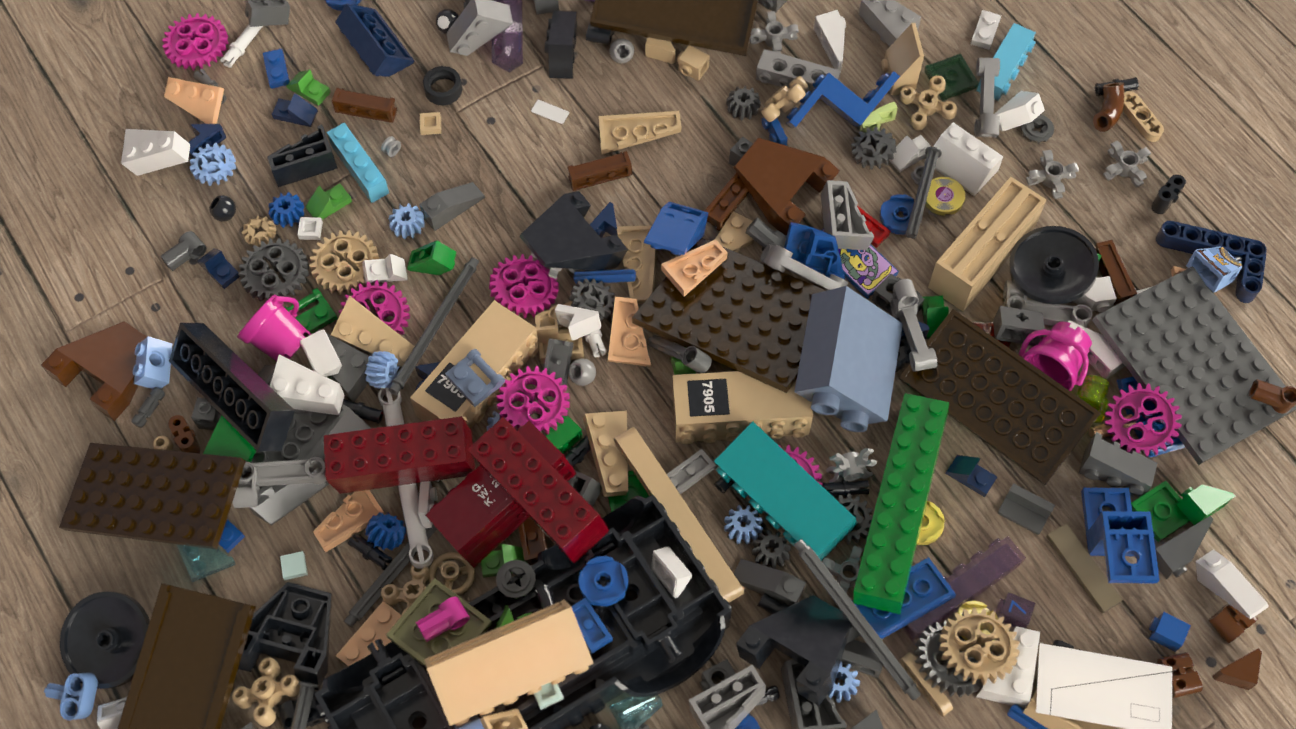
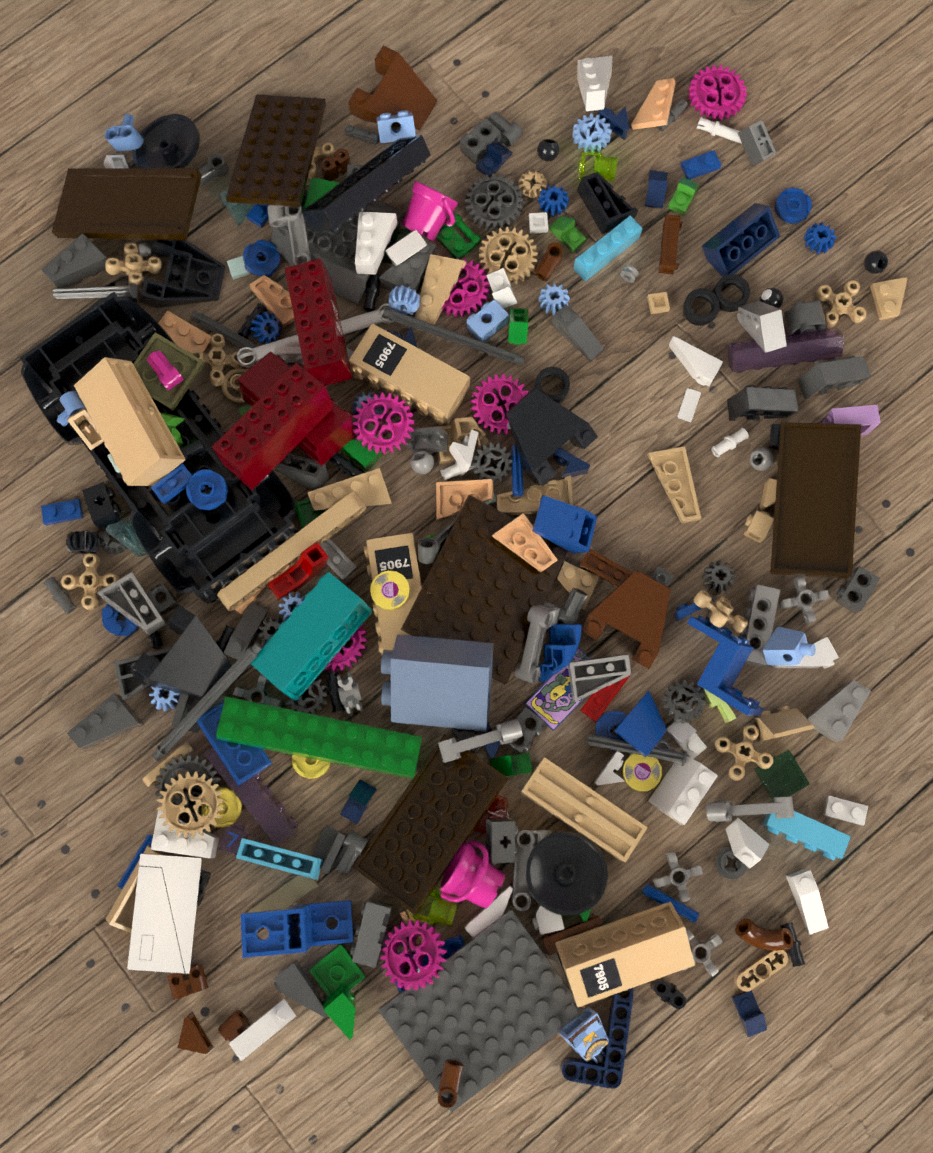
camera: 85 degrees right, 15 degrees up
sand blue plate [445,349,505,407] -> none
dark grey gear [496,560,536,599] -> none
reddish brown container [567,151,632,191] -> none
white slope [651,547,692,598] -> none
blue brick [1148,612,1191,652] -> none
none -> light grey plate [138,241,151,260]
none -> dark grey piece [197,153,228,187]
none -> medium azure brick [236,838,323,879]
none -> blue plate [243,240,280,277]
none -> red arch [268,542,329,600]
none -> dark grey piece [333,830,369,874]
none -> light yellow tile [370,571,410,611]
none -> dark grey brick [460,119,501,164]
none -> light blue brick [467,299,509,342]
none -> reddish brown piece [534,242,563,281]
none -> black tyre [534,367,570,403]
none -> tan brick [555,901,695,1007]
none -> clear neon green piece [577,151,617,181]
none -> white slope [593,751,625,786]
none -> blue slope [615,691,667,757]
none -> blue axle [642,884,699,922]
none -> white slope [669,336,723,386]
none -> white pin [711,428,749,457]
none -> black tyre [714,274,750,312]
none -> dark blue slope [732,990,767,1038]
none -> light blue torso [763,627,816,665]
none -> white slope [786,869,828,935]

